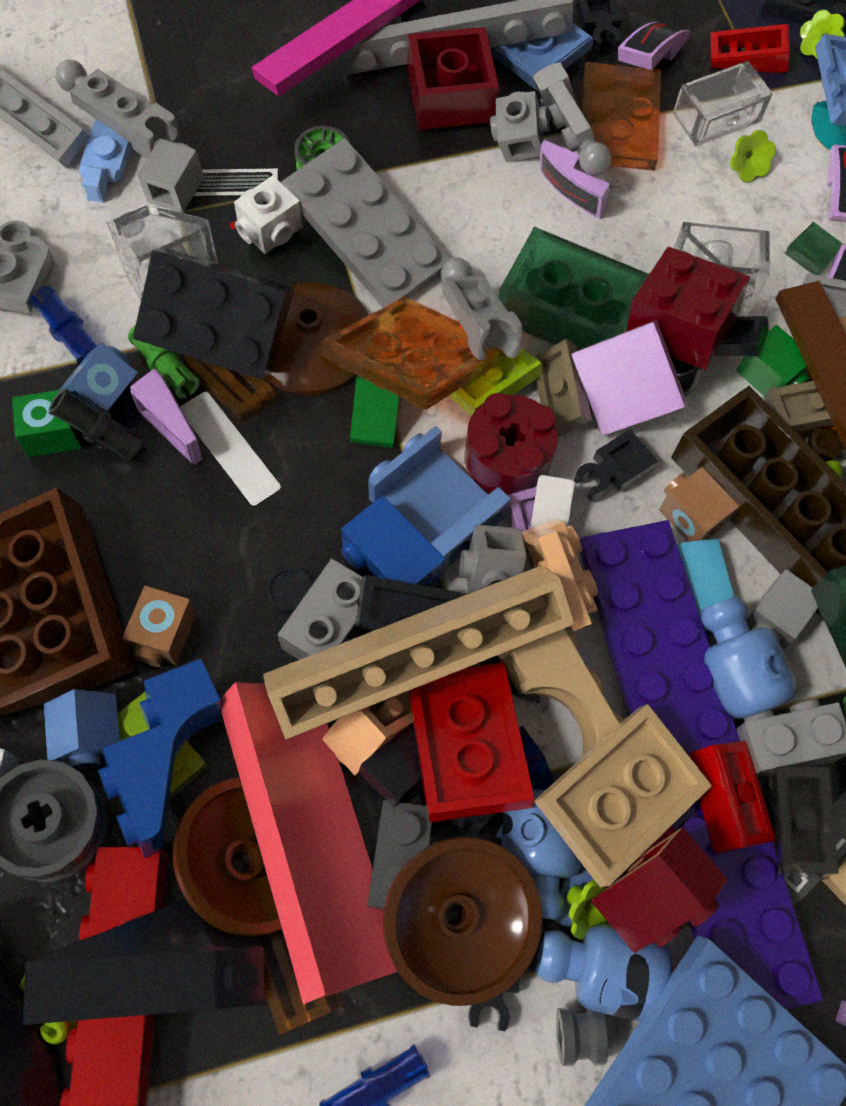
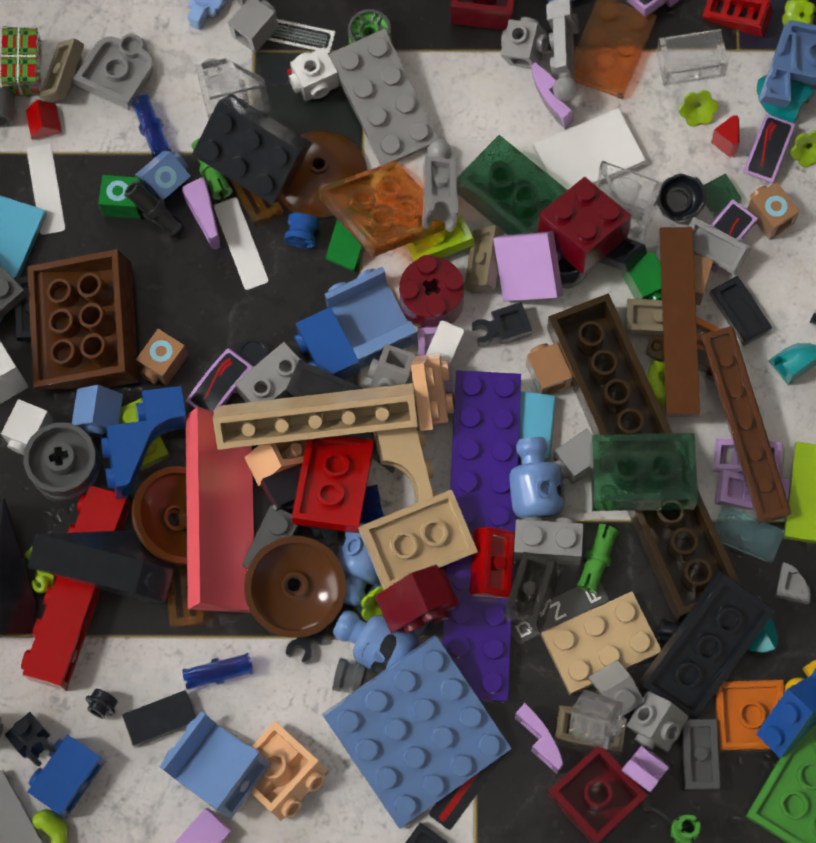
camera: 25 degrees right, 5 degrees up
none -> black slope [186,348,254,412]
none -> blue wheel [284,213,319,249]
none -> white tile [533,108,646,198]
none -> black hair [657,173,706,222]
none -> red slope [711,115,740,157]

